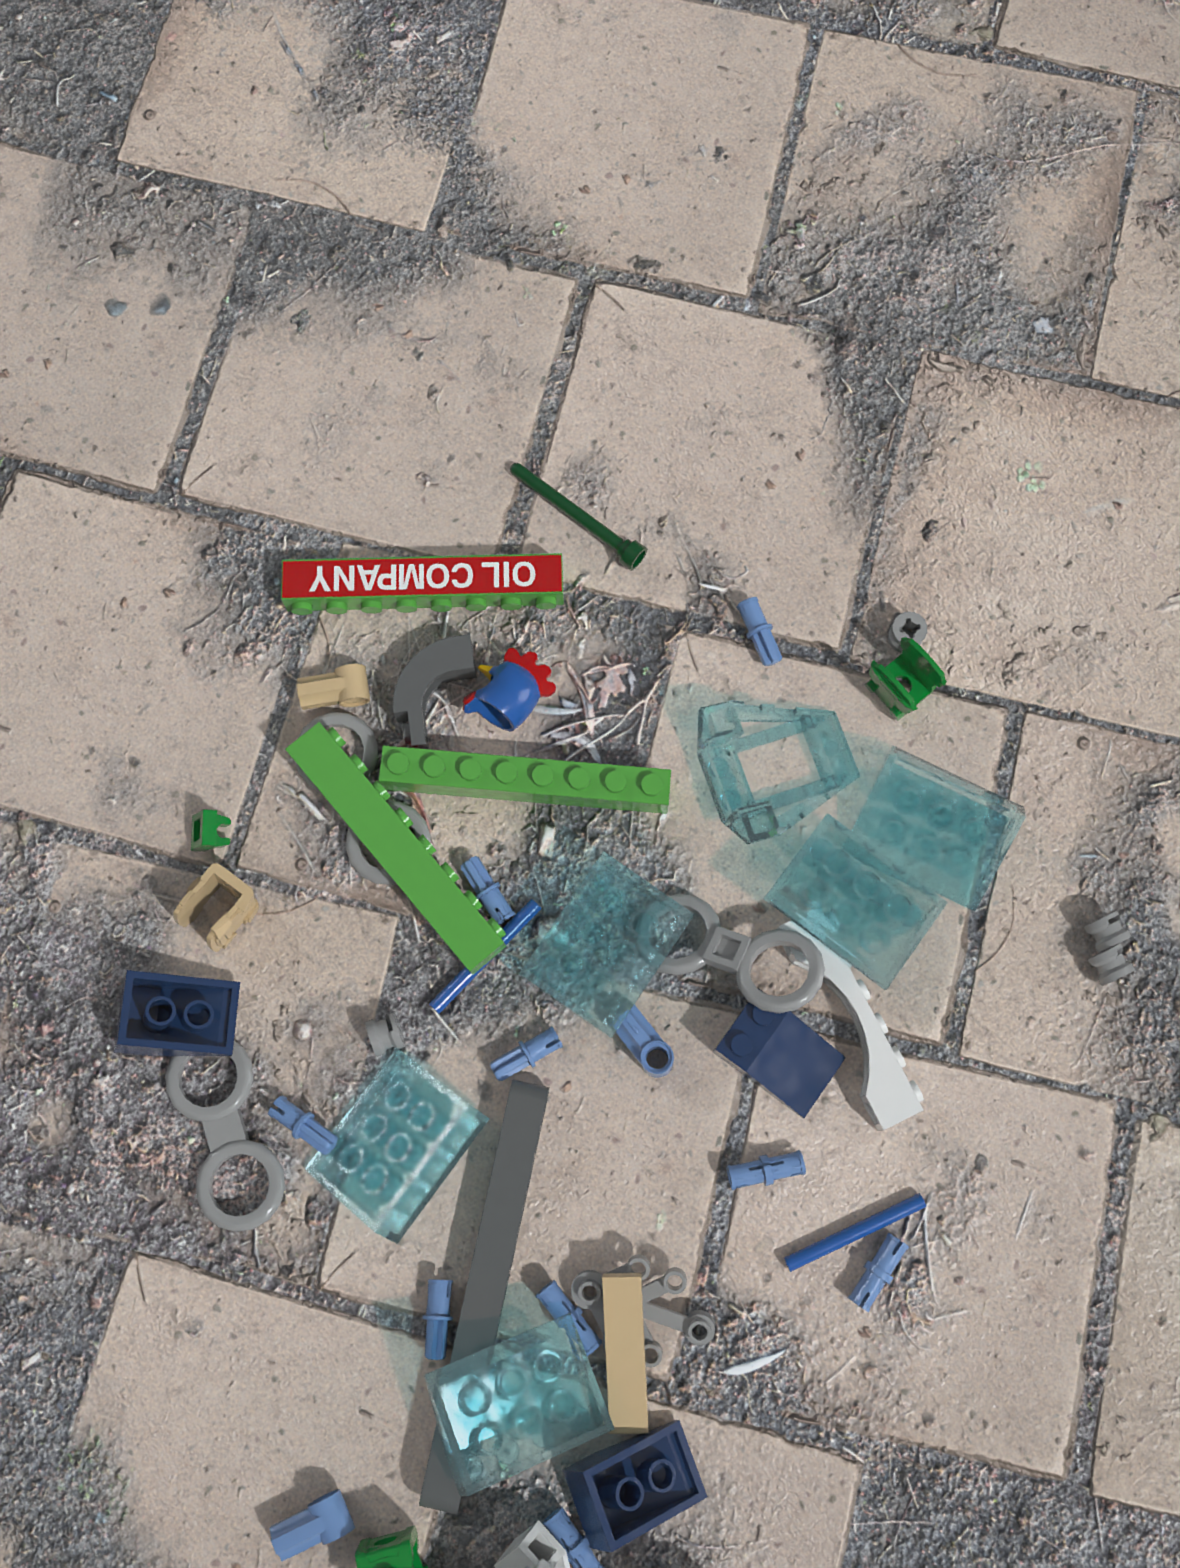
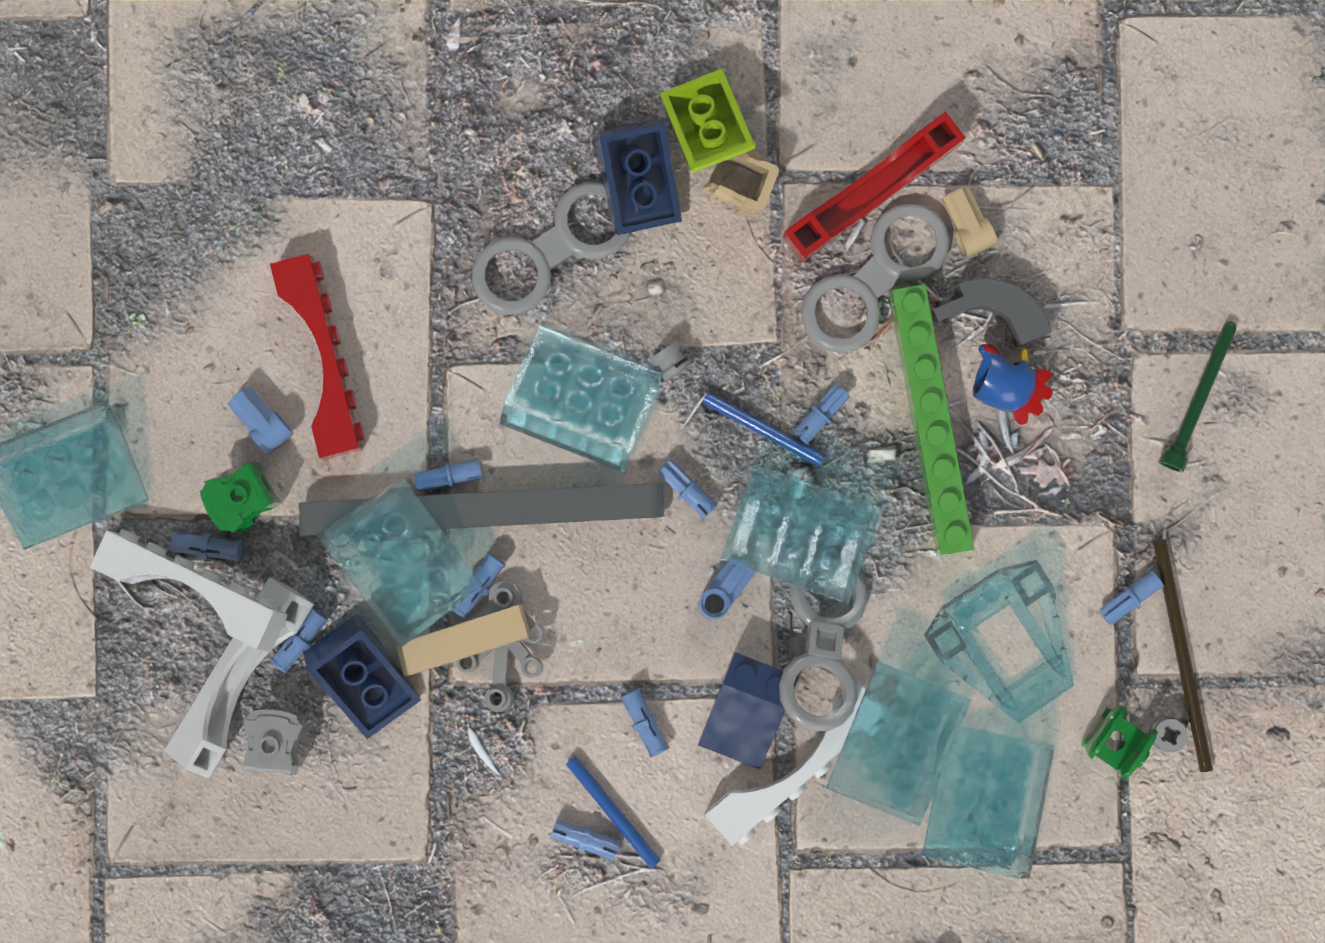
camera: 75 degrees right, 10 degrees up
green tile [191,809,231,852] -> none
medium blue axle [268,1095,338,1155] -> none
brick [281,553,564,615] -> none
bright green brick [285,722,507,975] -> none
none -> red arch [270,254,366,460]
none -> lime slope [660,68,756,174]
none -> red arch [782,111,966,264]
none -> dark brown piece [1153,539,1213,773]

